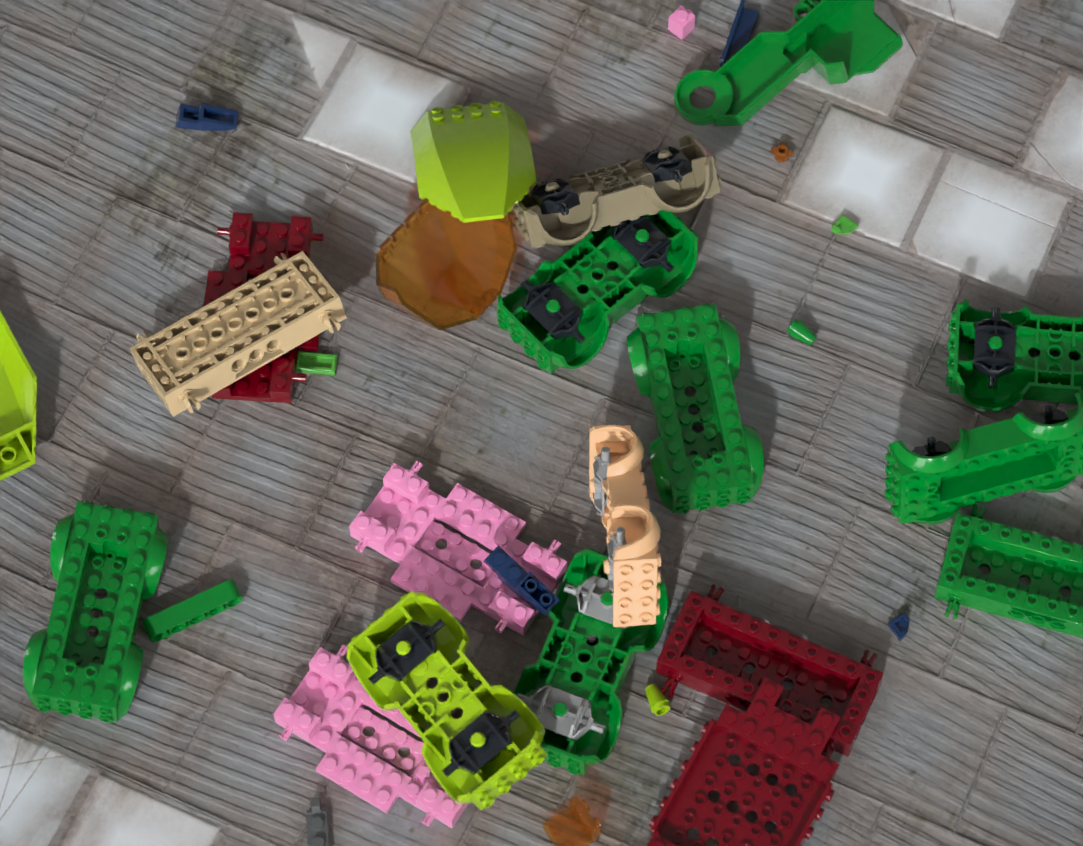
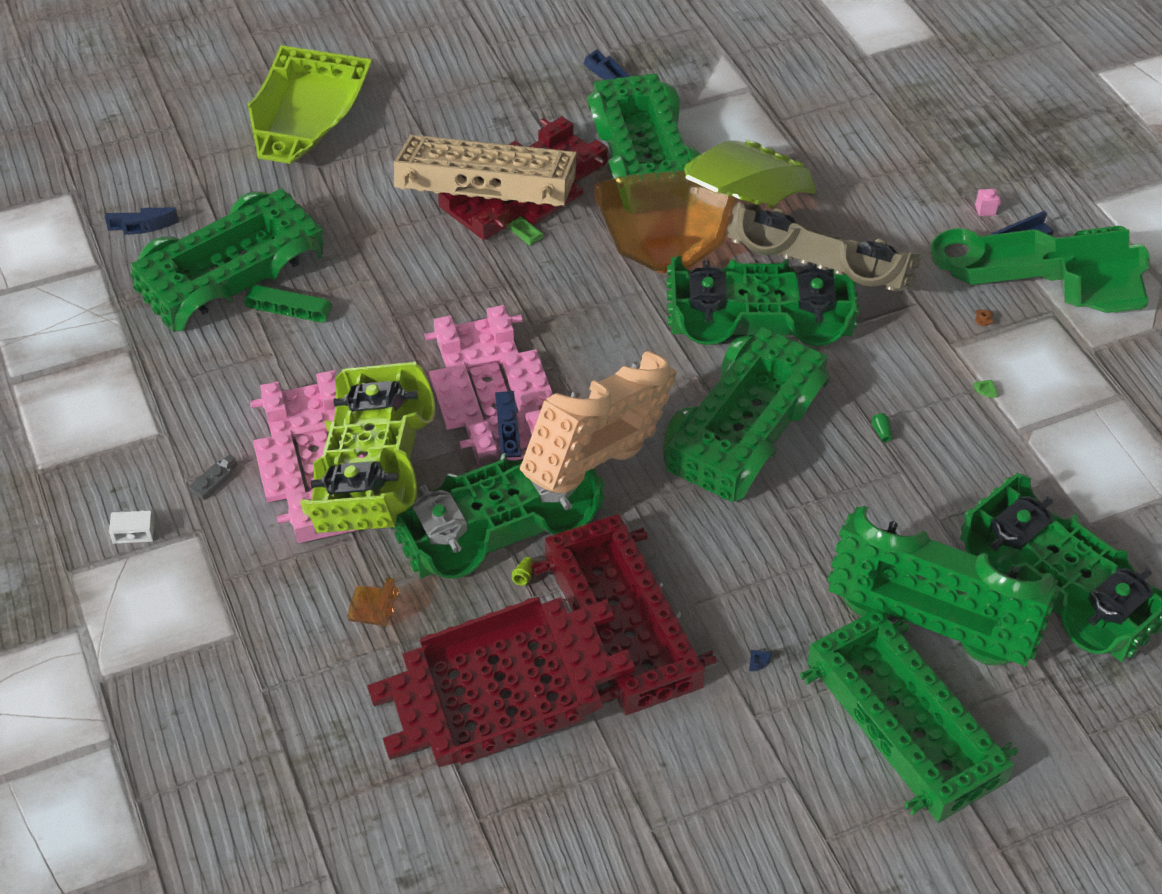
camera: 40 degrees right, 15 degrees down
none -> green piece [586,73,703,214]

